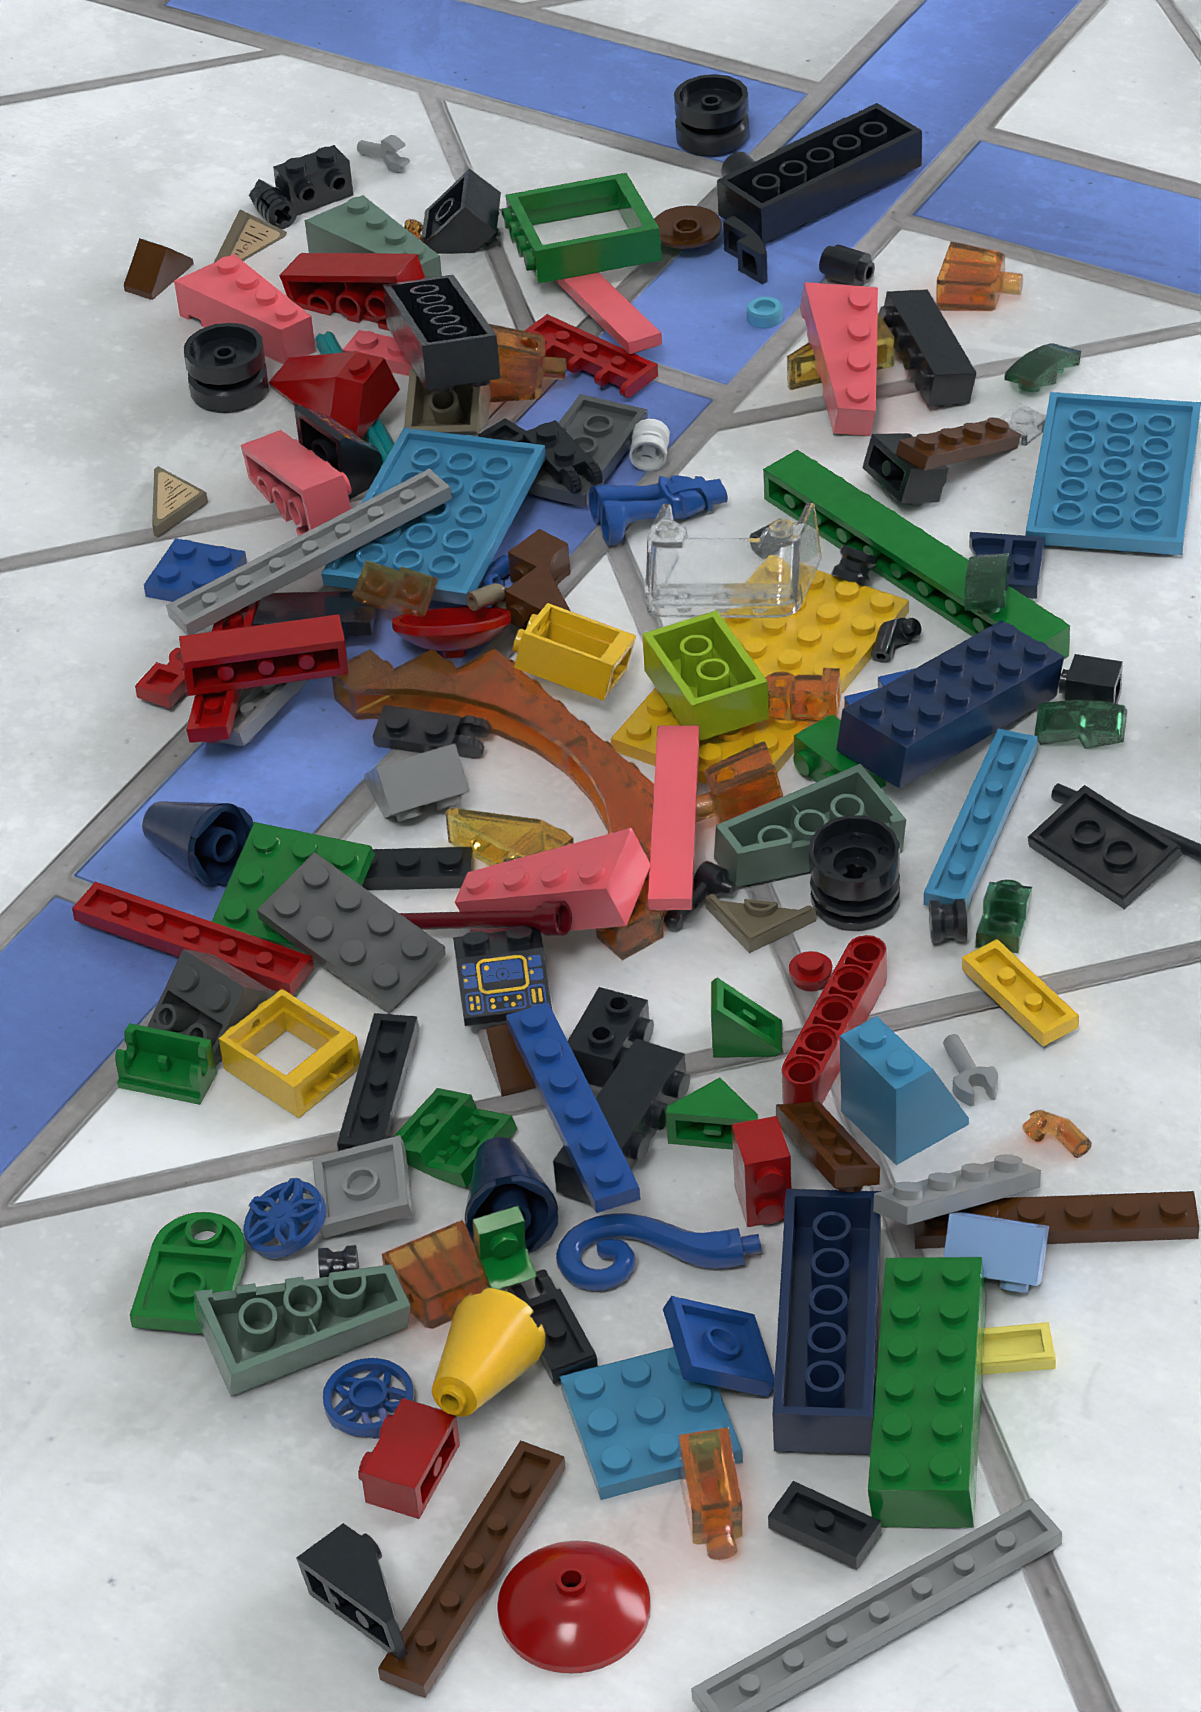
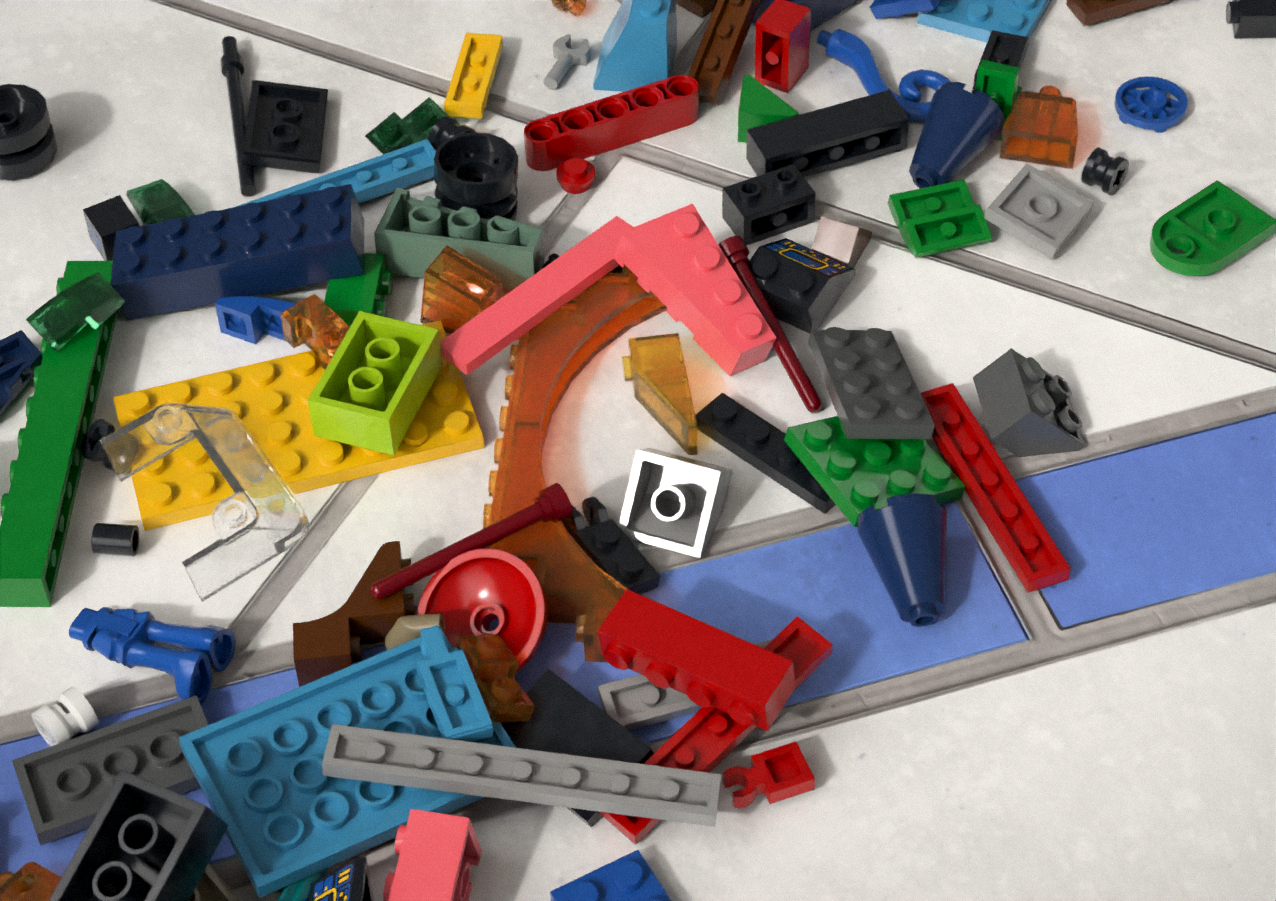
camera: 140 degrees left, 5 degrees up
green hinge [115,1023,217,1105] -> none
sand green wedge [194,1264,411,1397] -> none
yellow window [218,989,361,1118] -> none
blue wheel [243,1178,326,1258] -> none
black plate [337,1013,419,1151] -> none
red brick [358,1398,460,1519] -> none
yellow cone [432,1288,545,1417] -> none
blue plate [506,1003,641,1213] -> none
yellow window [512,603,636,701] -> none
black hinge [522,420,603,494] -> none
dark tan tile [705,894,816,953] -> none
green slope [711,977,782,1058] -> none
black arm [871,618,922,663] -> none
none -> dark red piece [370,483,573,599]
none -> dark azure hinge [415,625,493,742]

